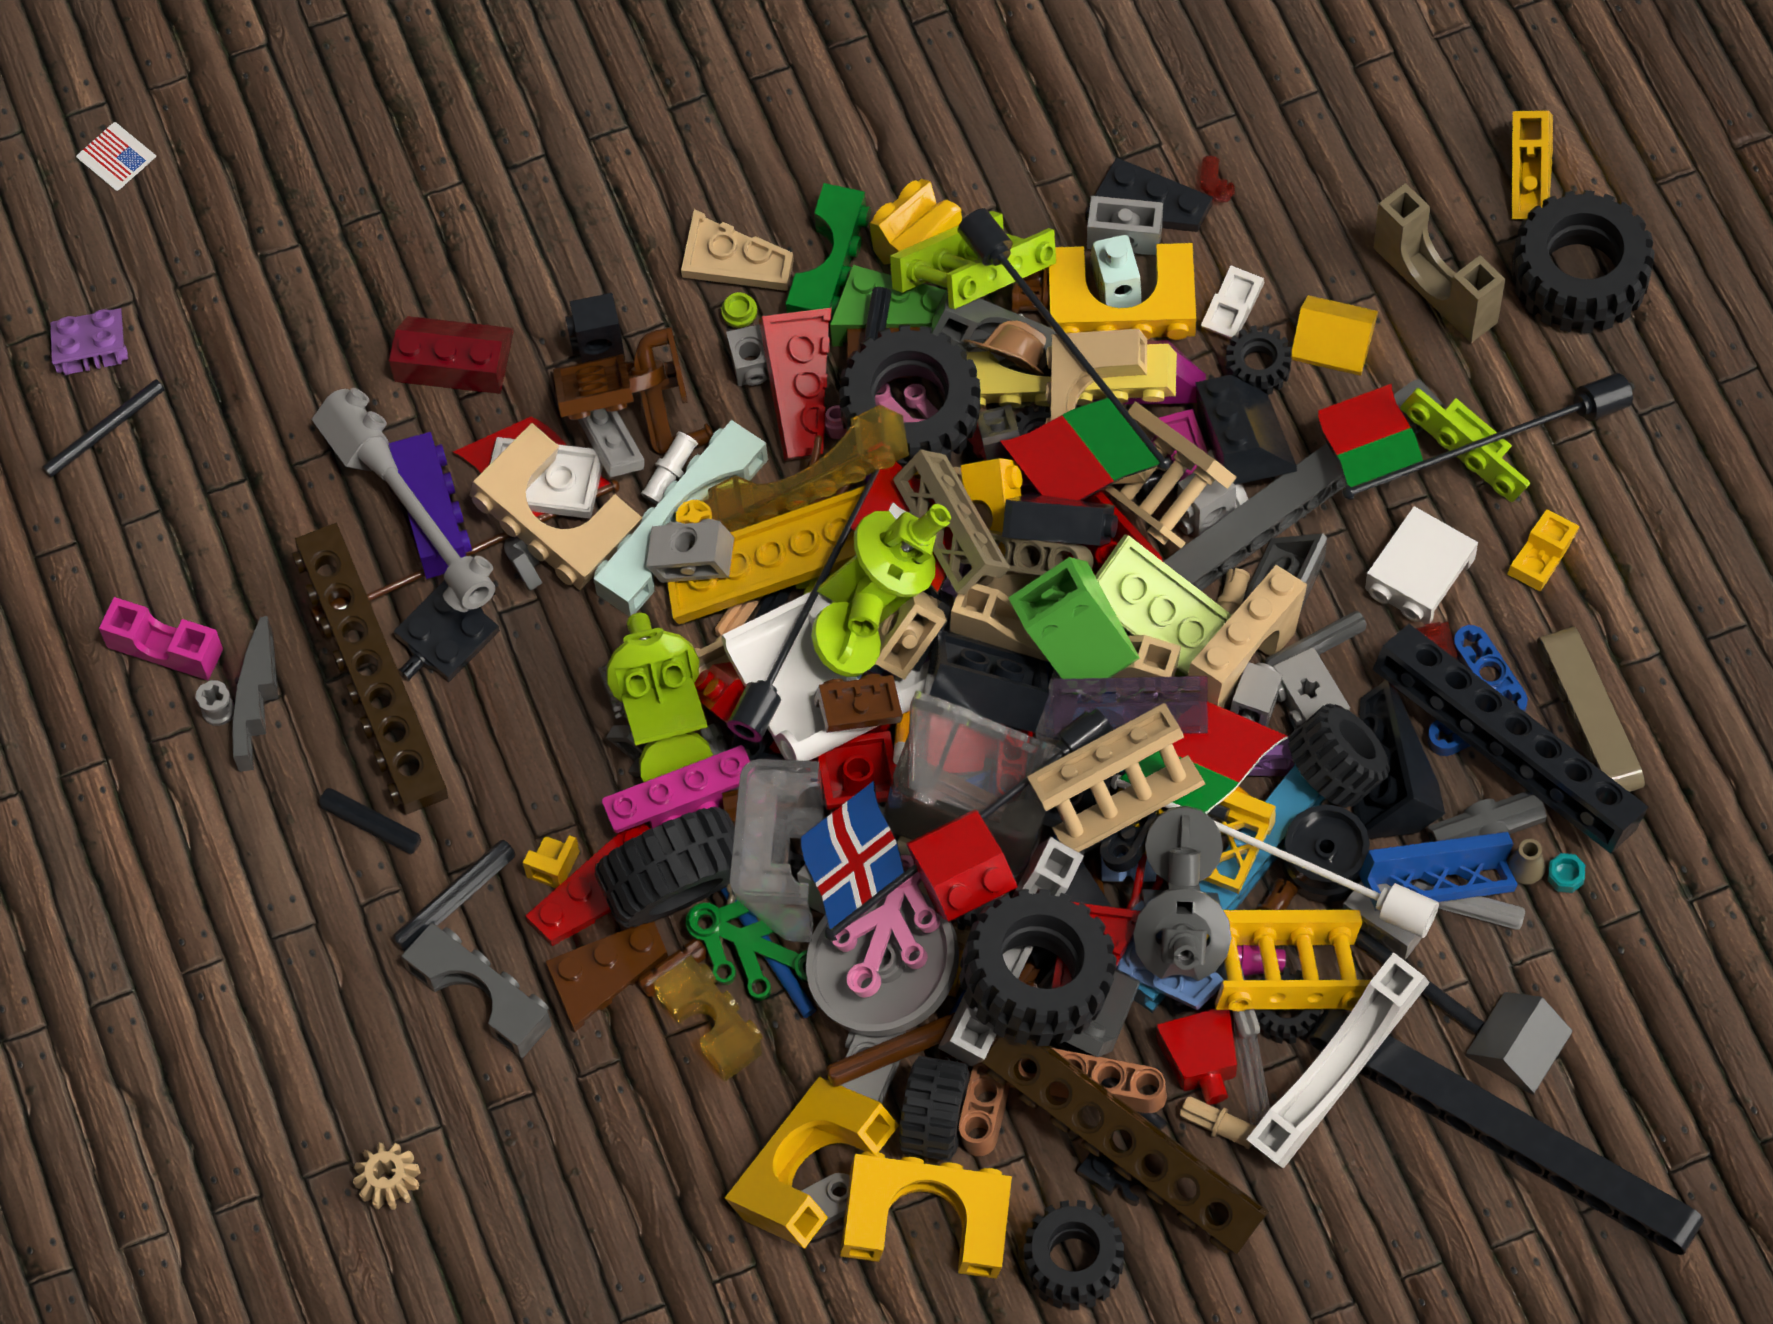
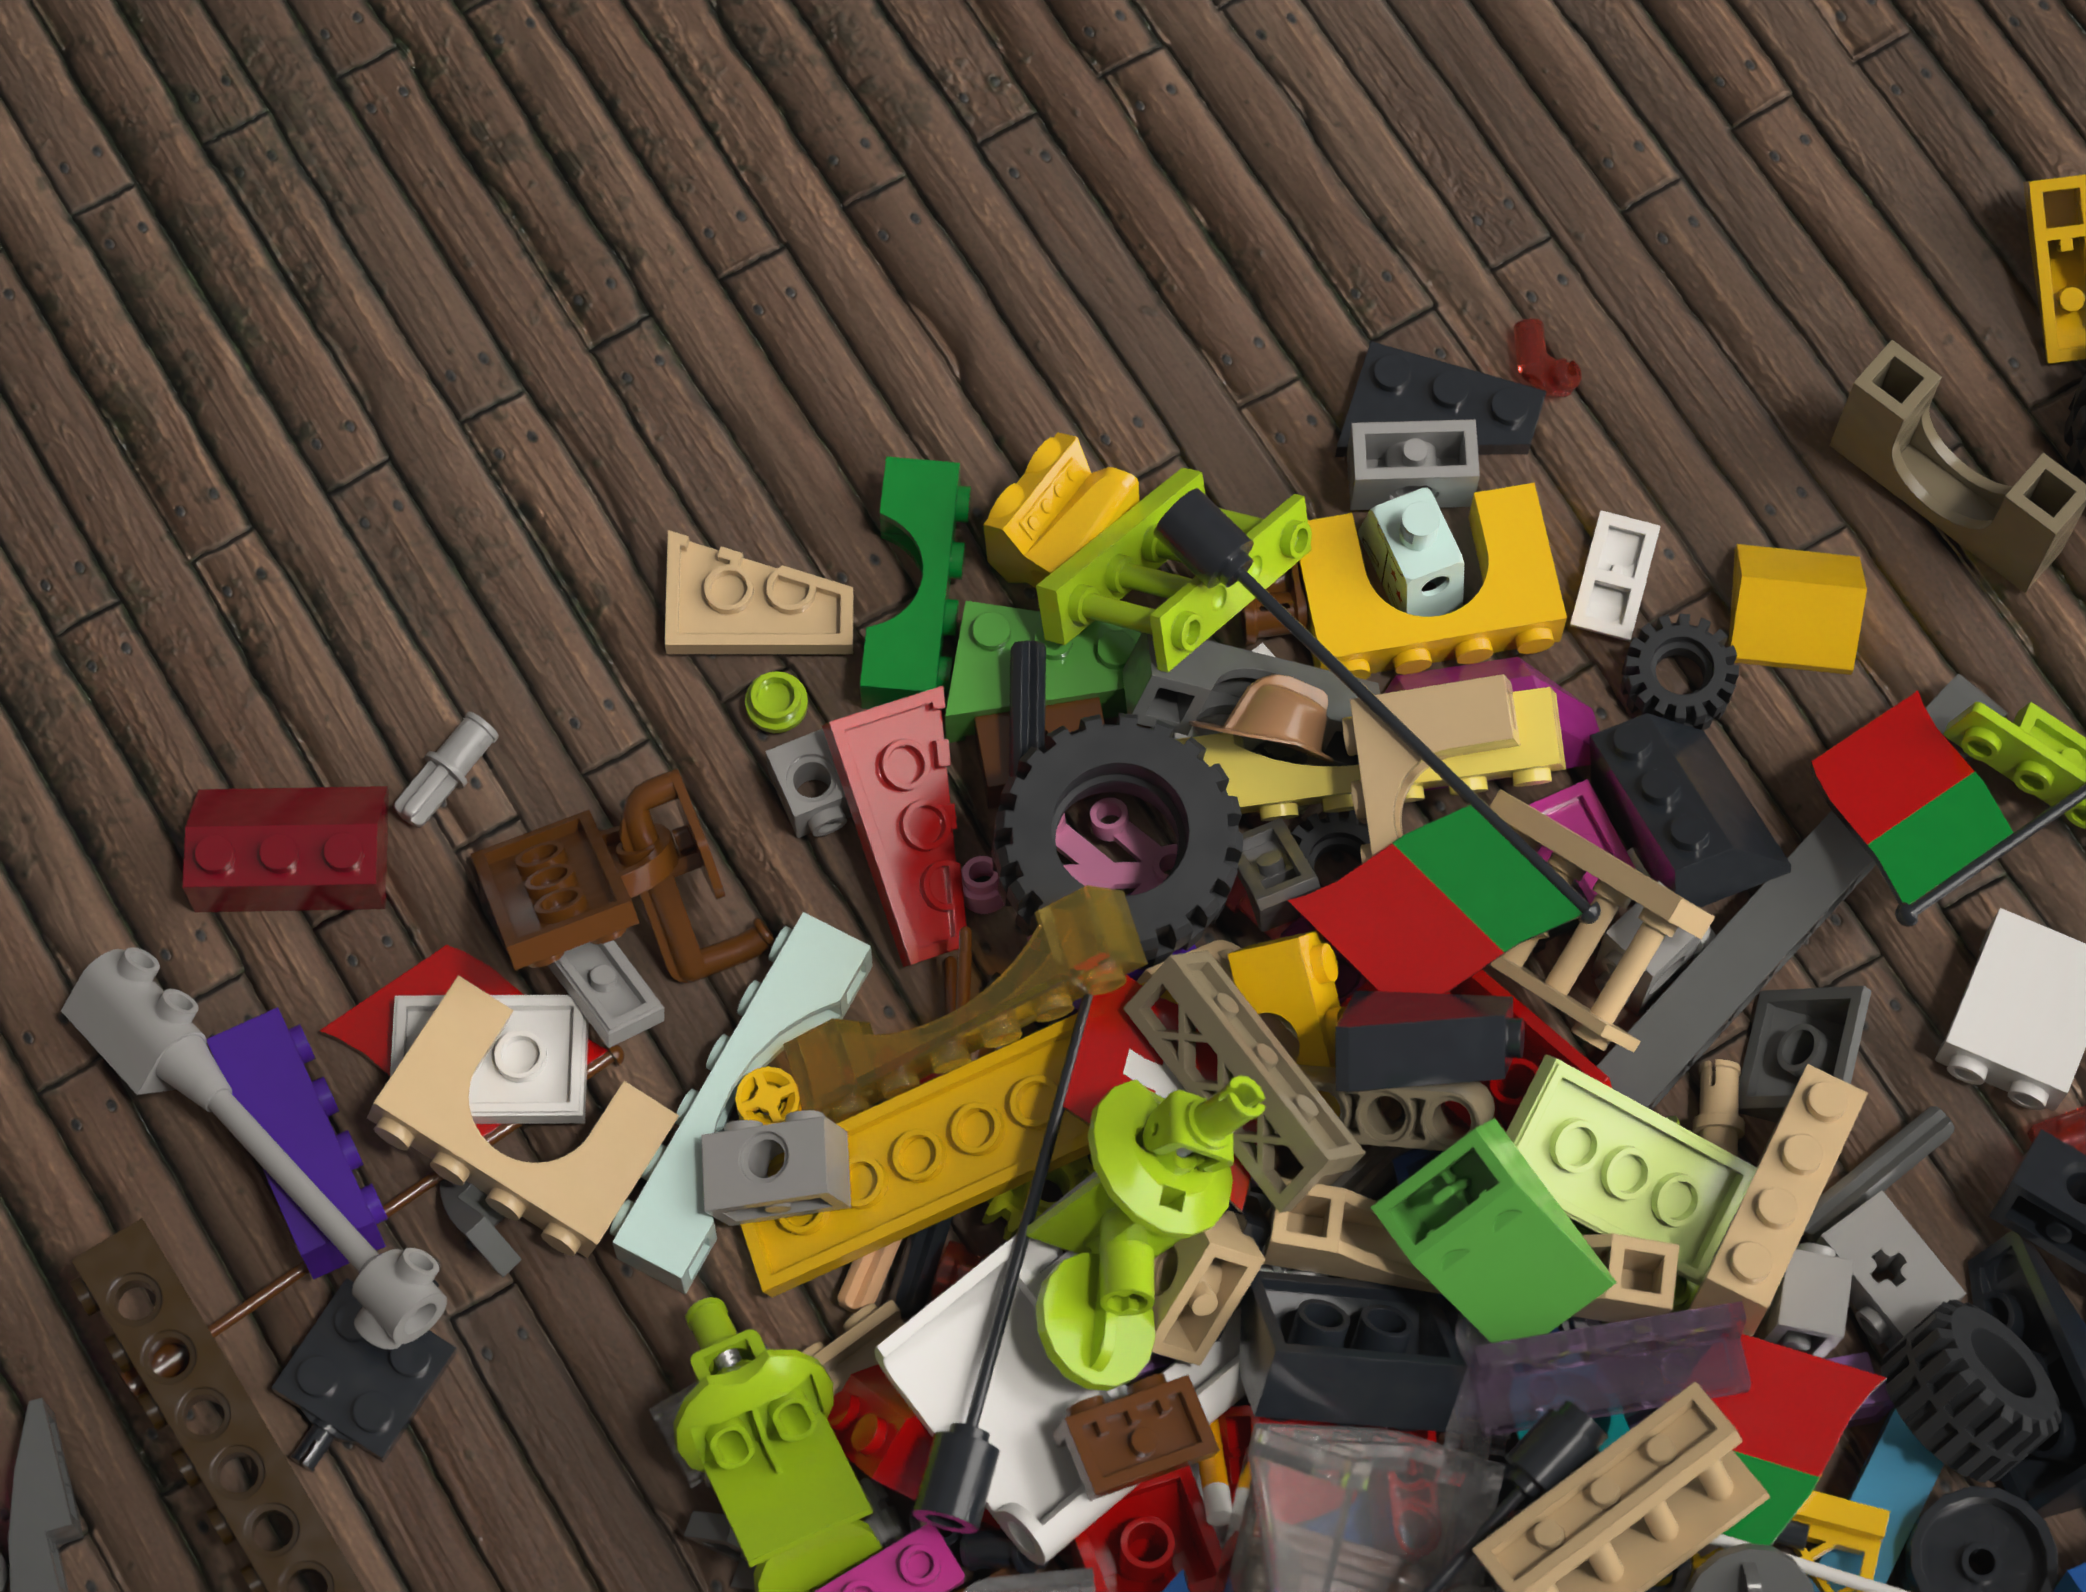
camera: 15 degrees left, 5 degrees up
black brick [565,293,625,363] -> none
white pin [641,431,698,505] -> none
none -> light grey axle [393,712,499,828]

